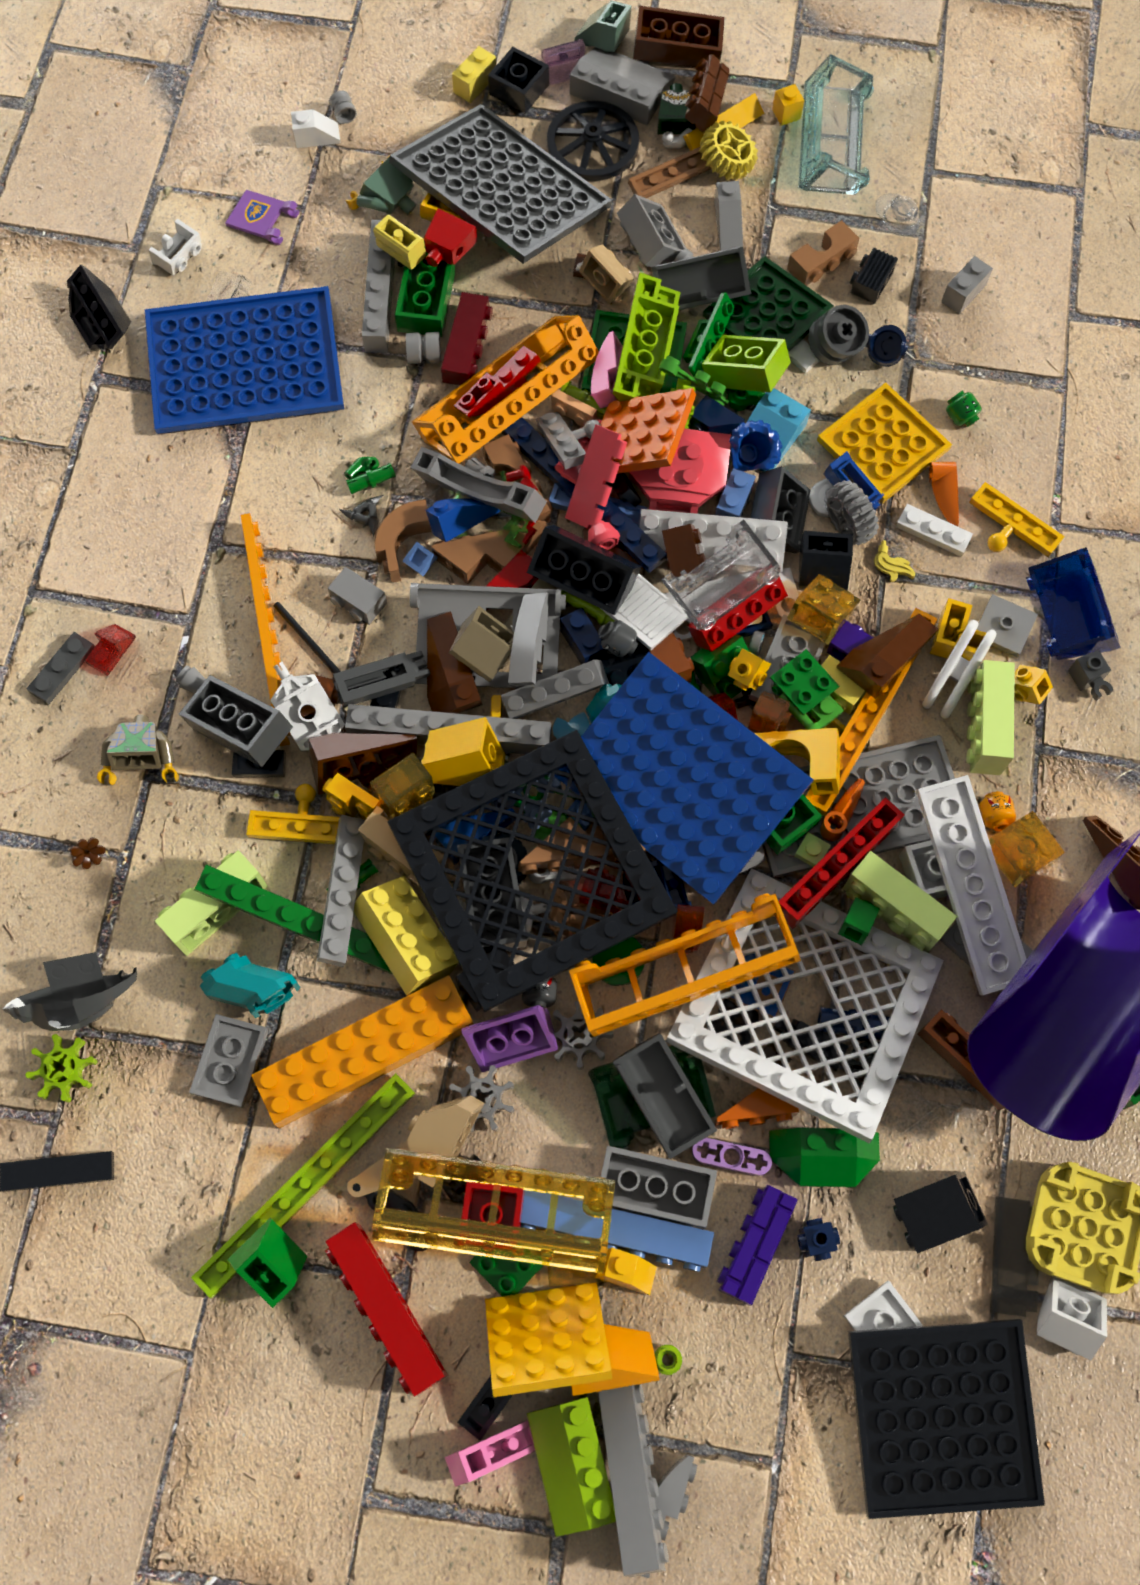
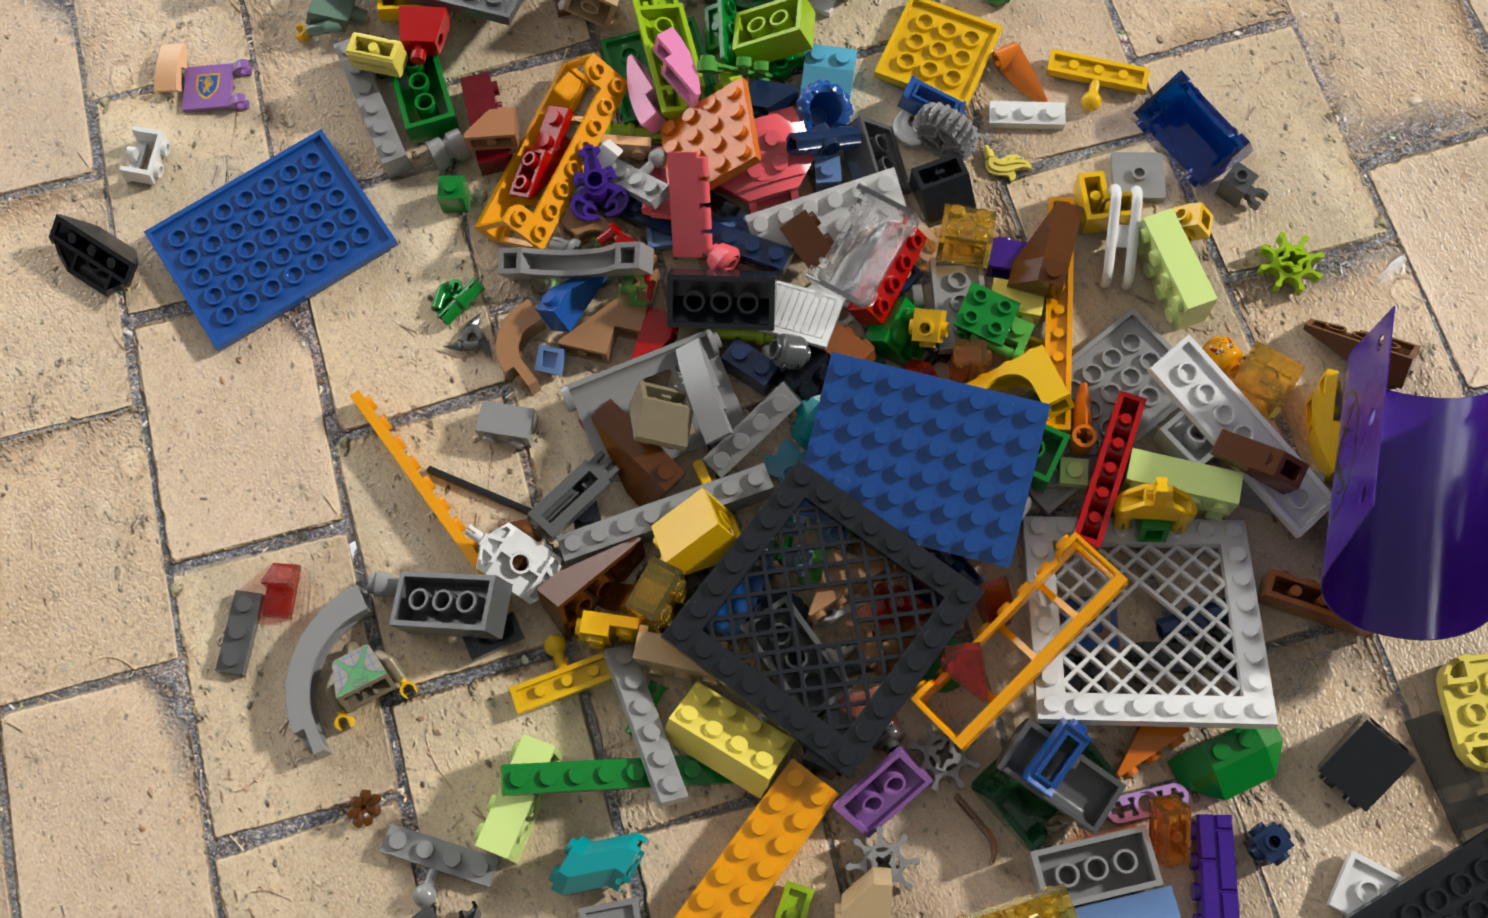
camera: 20 degrees left, 0 degrees up
none -> light nougat slope [154,43,187,93]
none -> light grey arch [286,585,374,759]
none -> light grey plate [380,823,501,908]
none -> green brick [437,175,470,213]
none -> nougat slope [464,107,519,151]
none -> dark purple animal [570,145,630,222]
none -> white slope [596,139,623,169]
none -> bright pink slope [653,27,701,108]
none -> dark blue piece [786,123,862,158]
none -> clear red slope [941,642,990,704]
none -> reddish brown piece [953,793,998,866]
none -> blue window [1021,717,1093,799]
none -> yellow connector [1113,477,1197,534]
none -> clear orange brick [1149,794,1191,867]
none -> reddish brown slope [1210,429,1310,495]
none -> lime gear [1257,232,1324,296]
none -> yellow slope [1305,368,1341,482]

